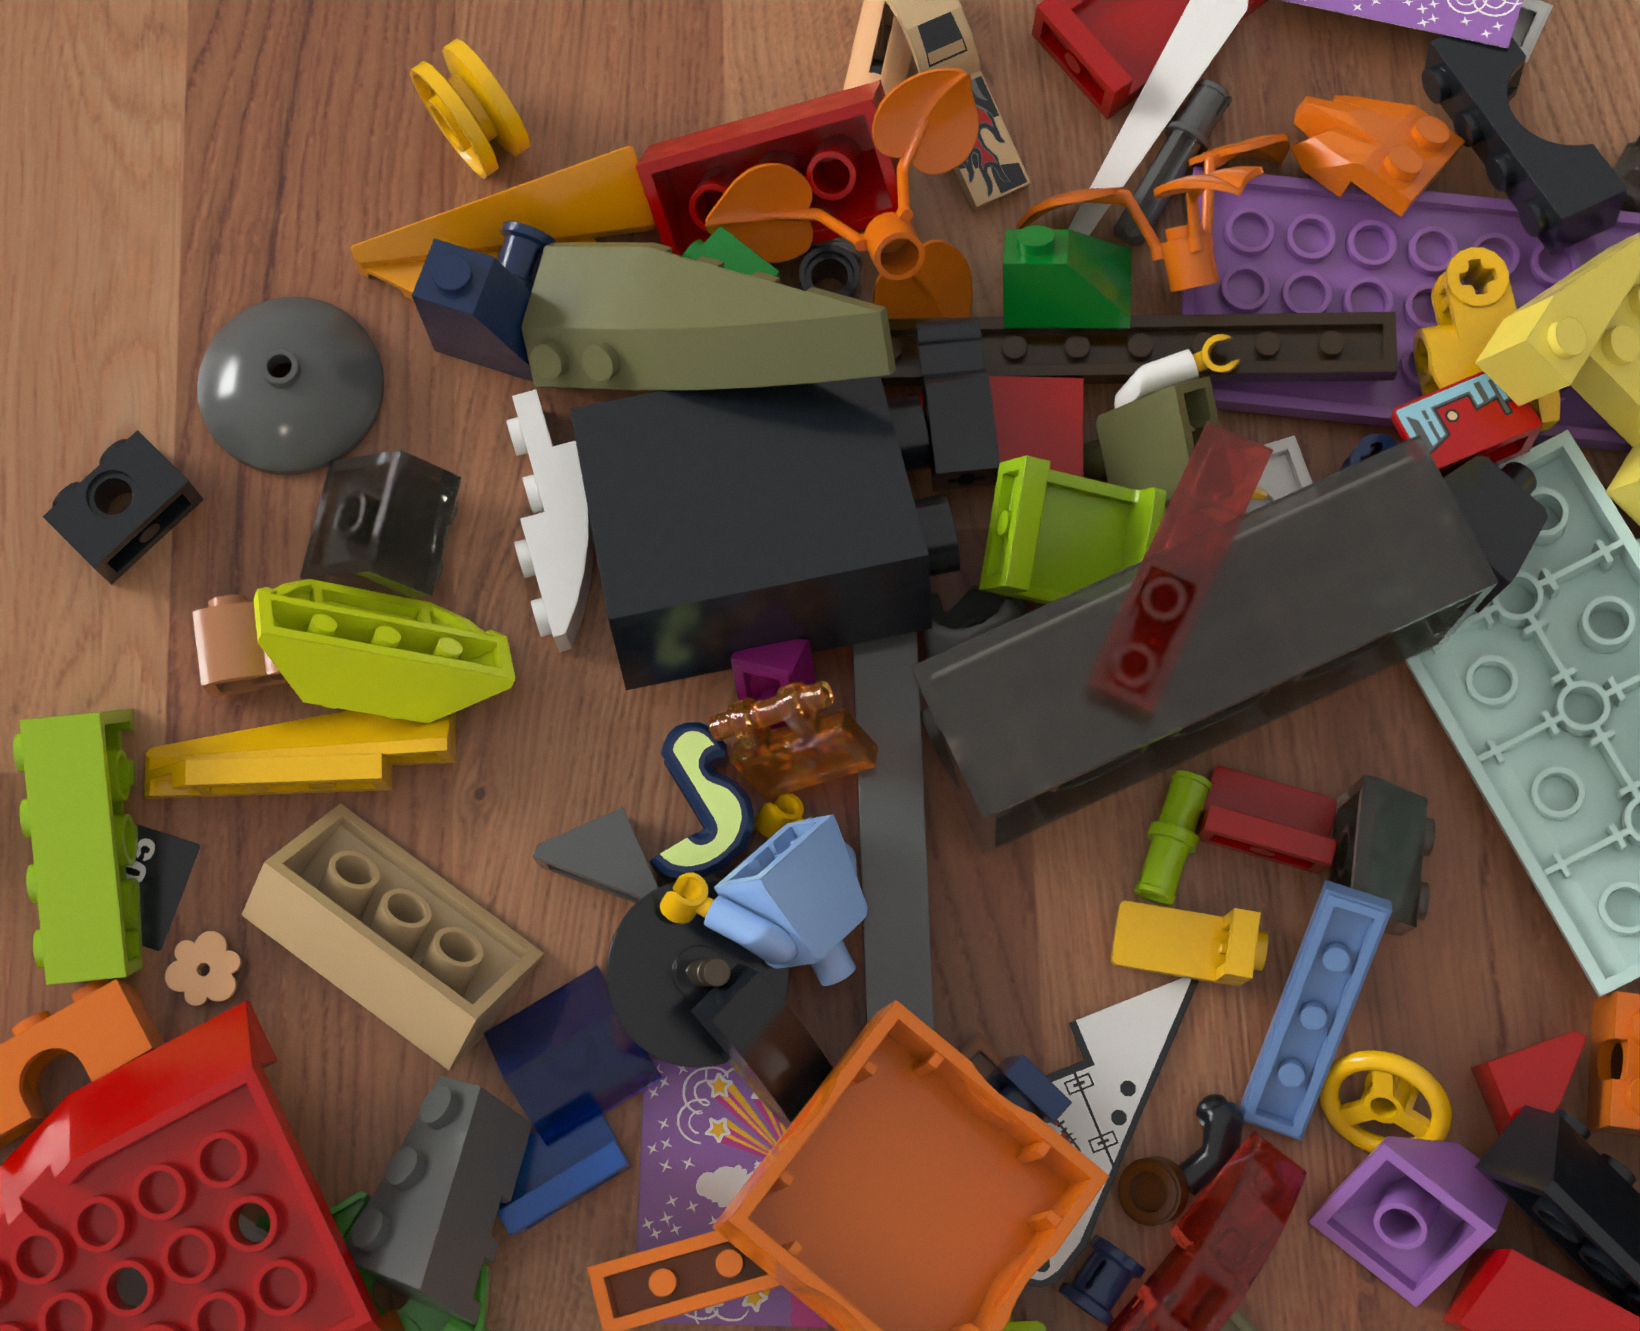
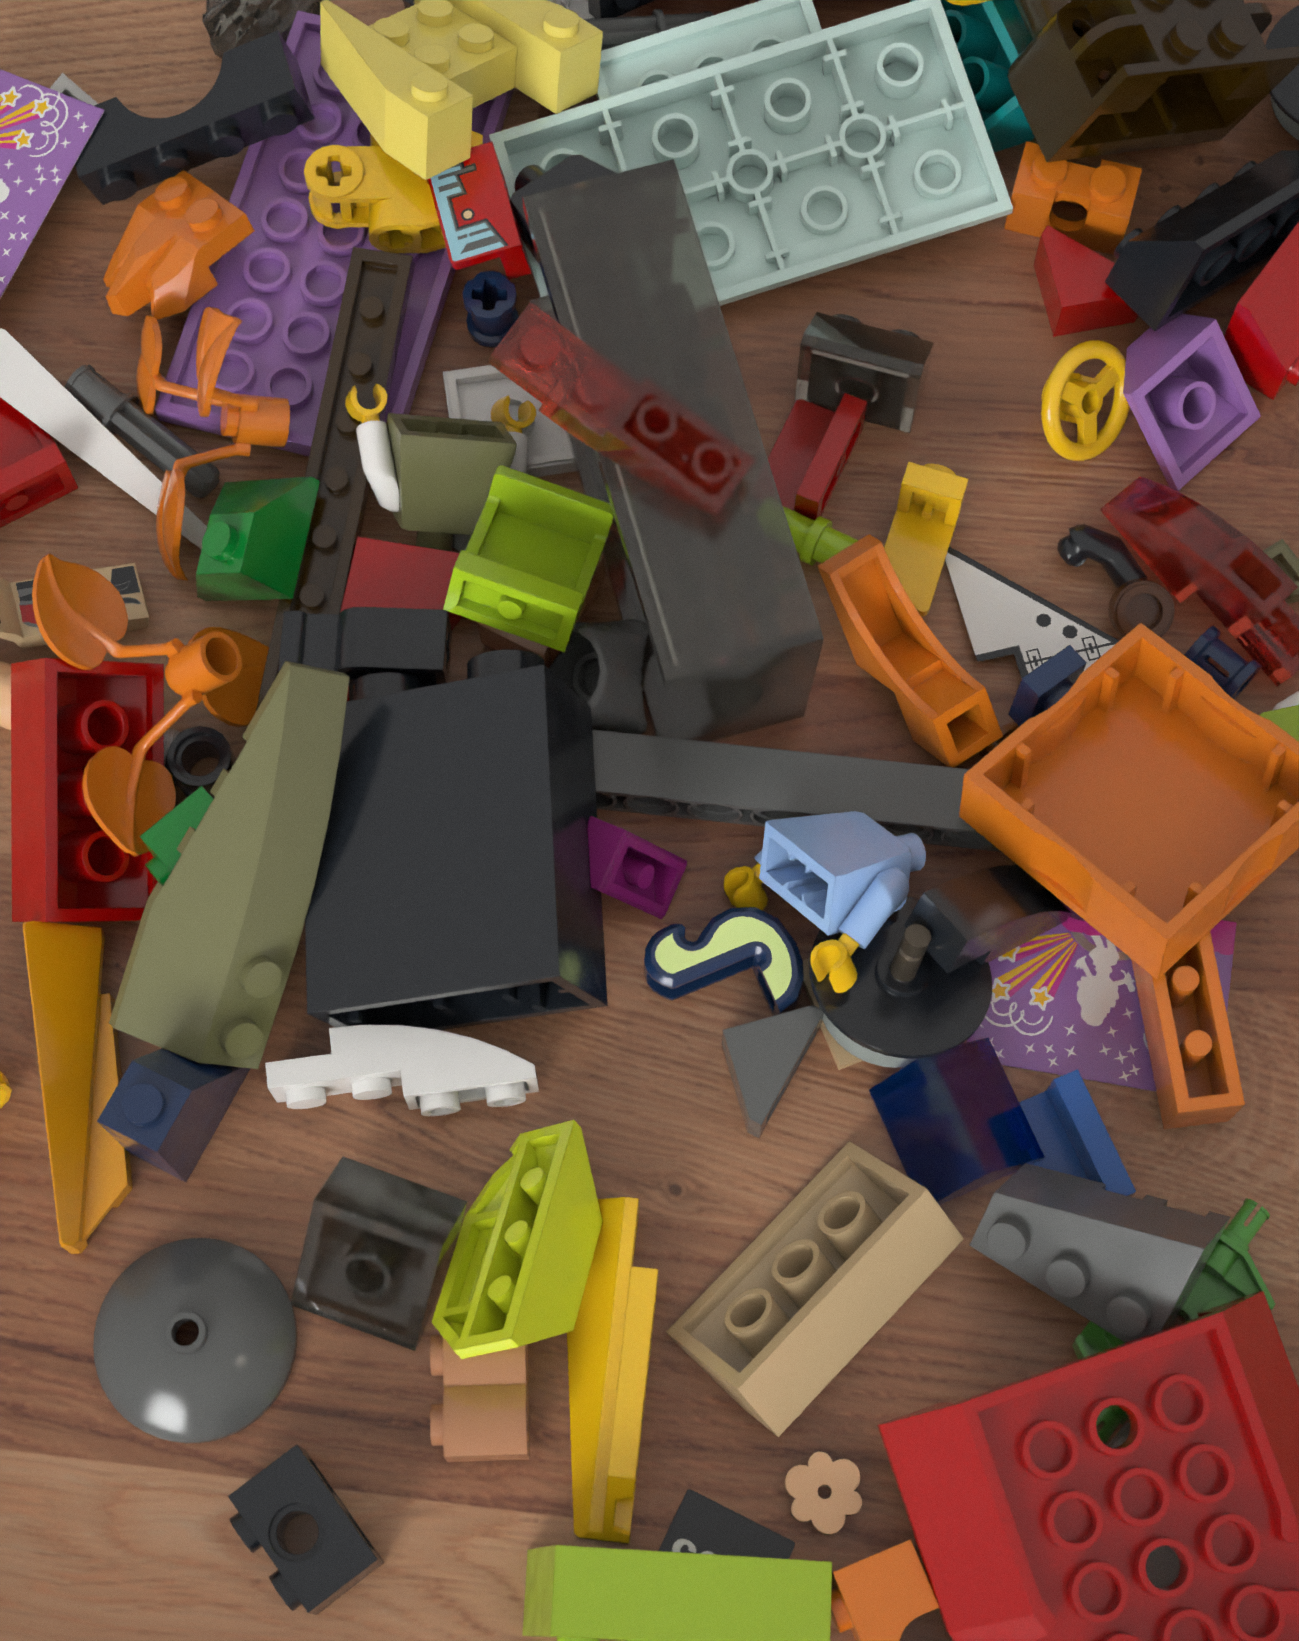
camera: 80 degrees left, 5 degrees down
dark blue bush [497,221,556,292] -> none
clear orange plate [709,681,878,799] -> none
medium blue tile [1238,880,1392,1141] -> none
none -> orange arch [817,534,1003,768]

